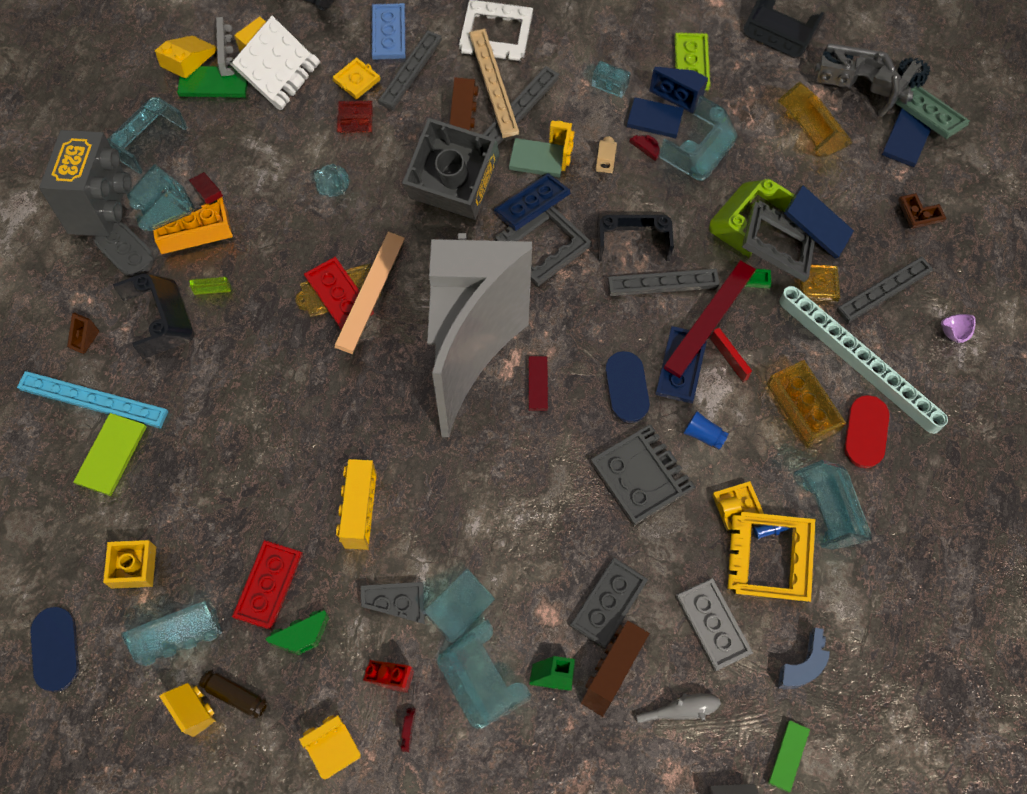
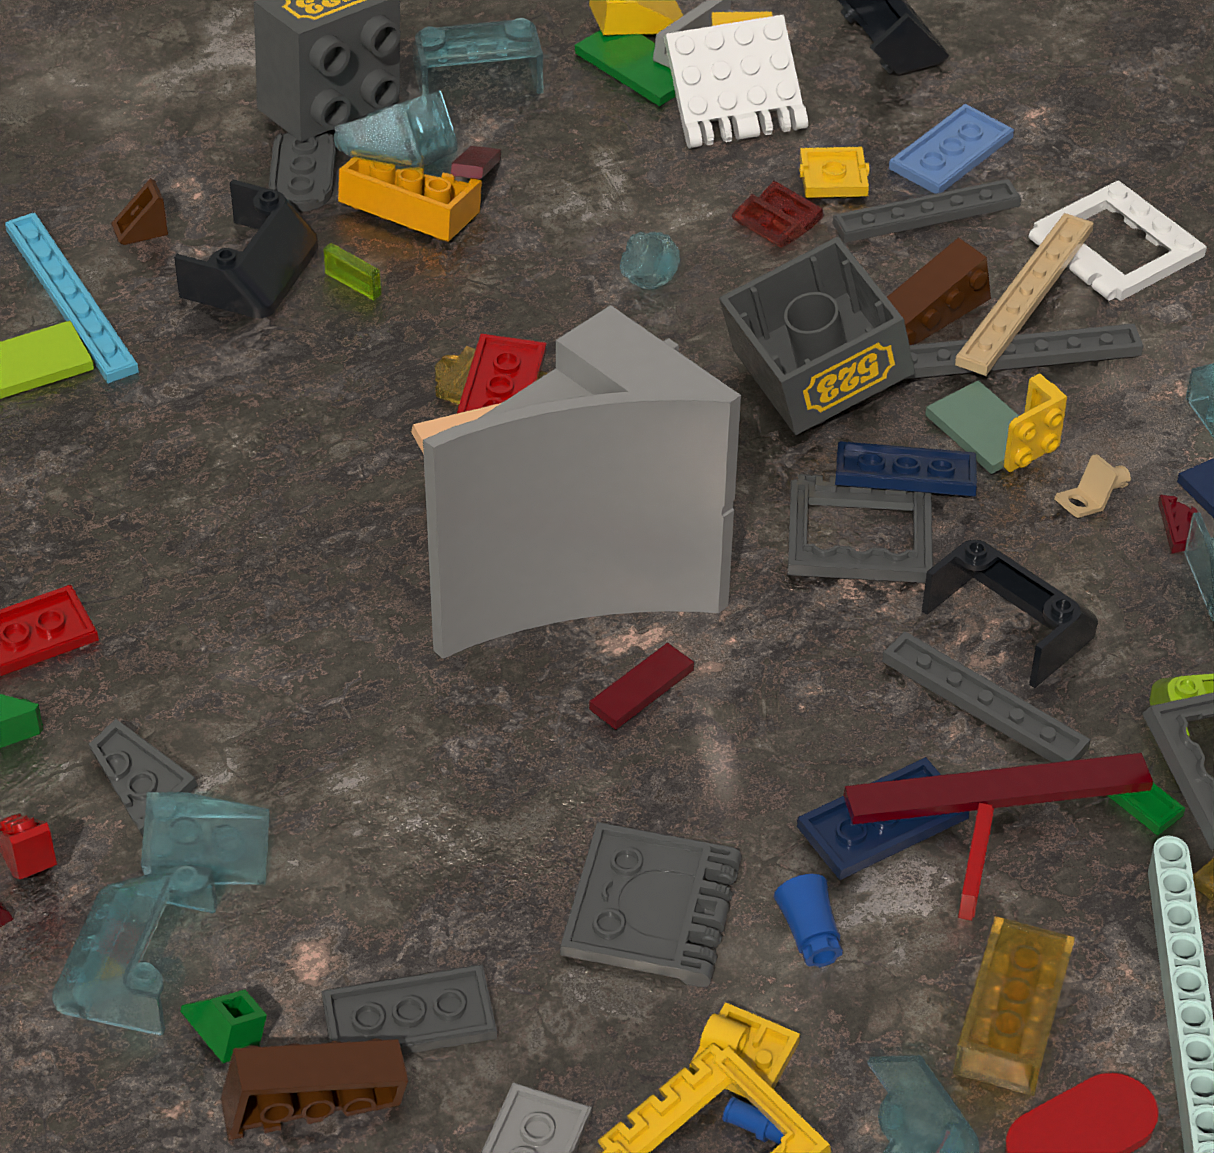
camera: 45 degrees right, 20 degrees down
yellow brick [336,459,377,550] -> none
dark blue tile [605,351,650,423] -> none

